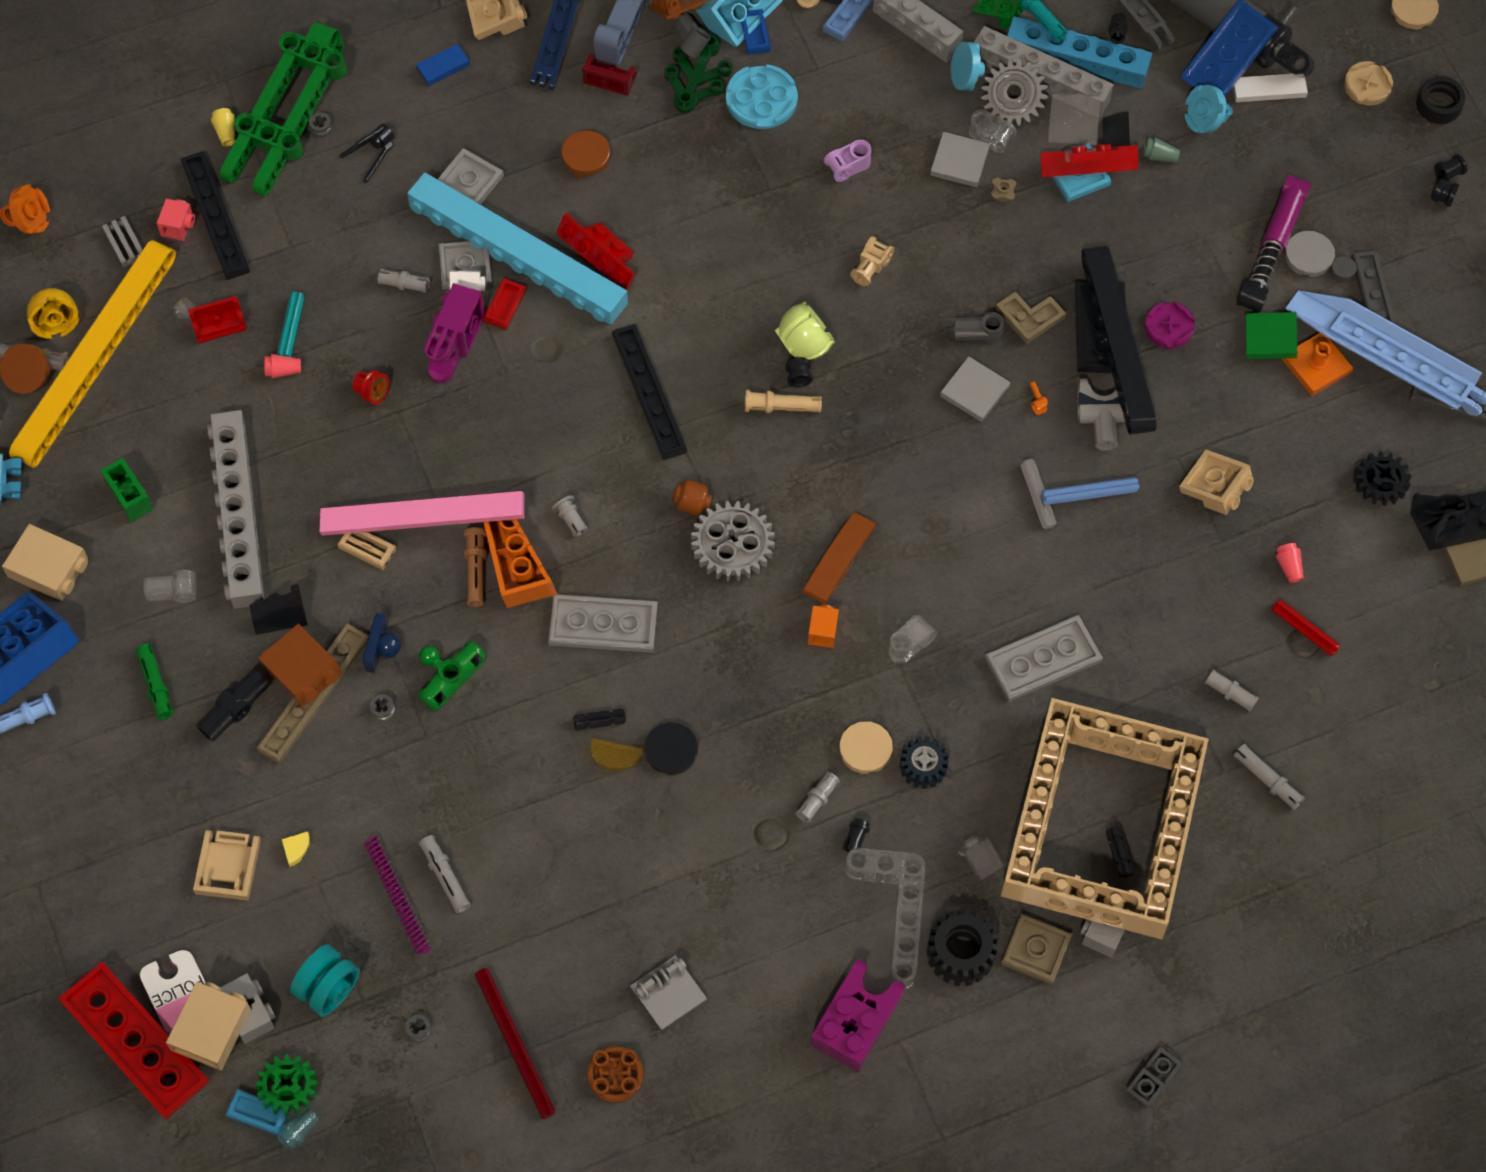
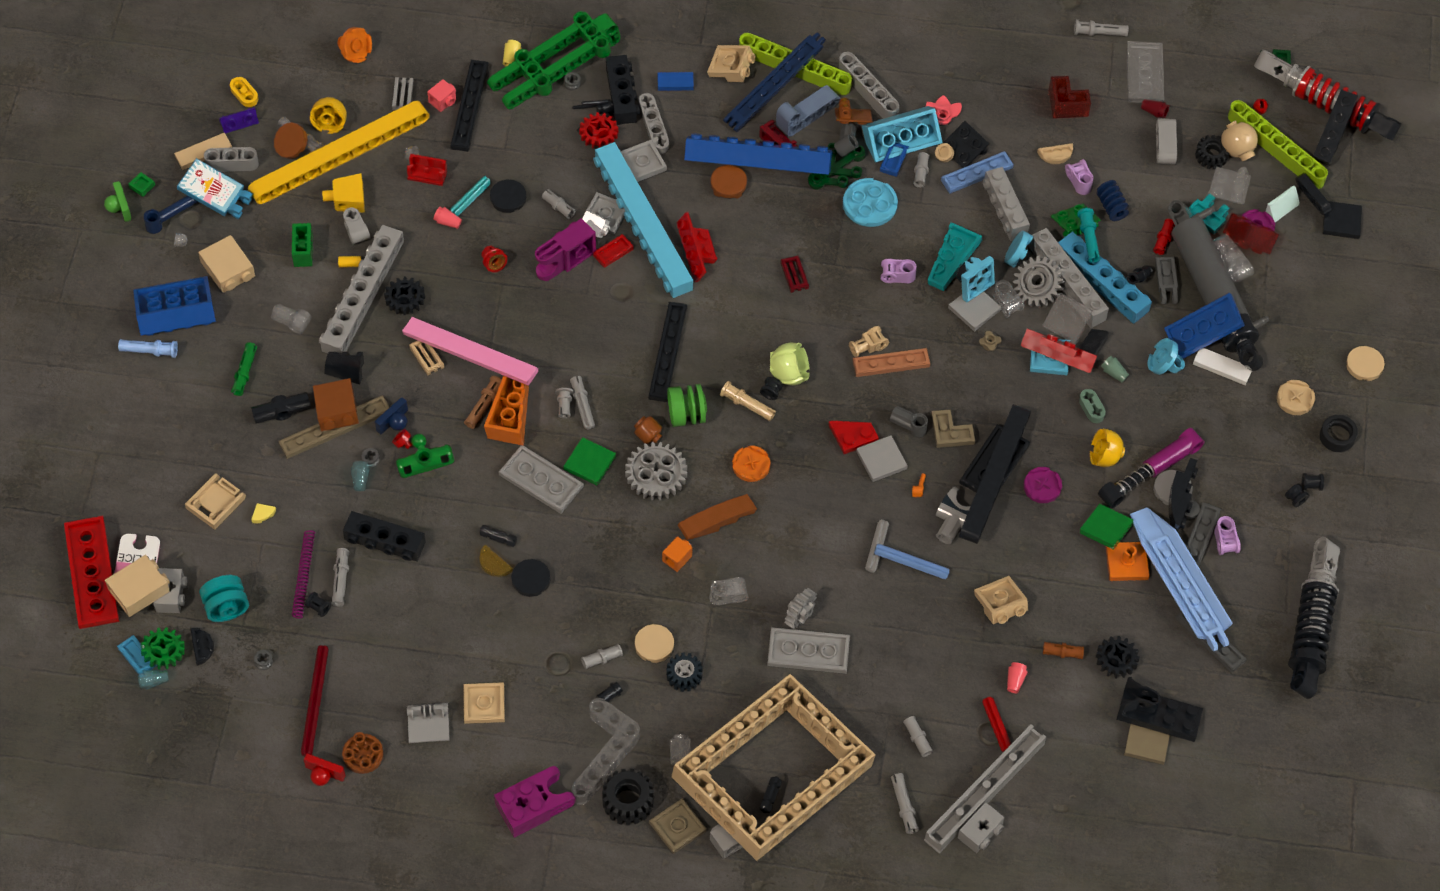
camera: 30 degrees right, 5 degrees down
none -> black tile [190,628,214,666]
none -> red tile [304,754,346,786]
none -> black bush [305,592,332,617]
none -> yellow torso [322,173,365,213]
none -> yellow piece [338,256,361,268]
none -> light grey piece [343,207,370,245]
none -> black brick [343,511,426,562]
none -> clear light blue cone [351,461,370,491]
none -> black gear [384,276,425,315]
none -> red tile [392,429,412,449]
none -> tan tile [464,682,505,724]
none -> black tile [490,179,526,213]
none -> green tile [563,437,616,486]
none -> light grey axle [570,376,595,430]
none -> red gear [579,112,618,149]
none -> black brick [606,55,640,125]
none -> light grey beam [639,93,669,154]
none -> bright green wheel [667,384,707,427]
none -> blue brick [684,133,832,175]
none -> orange tile [732,445,771,482]
none -> dark red tile [780,256,809,293]
none -> light grey gear [784,588,817,629]
none -> red wing [829,421,879,454]
none -> nougat tile [853,348,930,377]
none -> light grey pin [914,152,929,188]
none -> light grey tile [924,724,1046,854]
none -> teal wing [928,222,982,291]
none -> medium azure piece [956,256,995,302]
none -> light grey brick [958,802,1005,854]
none -> dark orange pin [1043,642,1084,659]
none -> sand green beam [1079,389,1106,423]
none -> yellow cylinder [1090,428,1125,467]
none -> black slope [1168,458,1198,532]
none -> lavender piece [1214,516,1241,555]

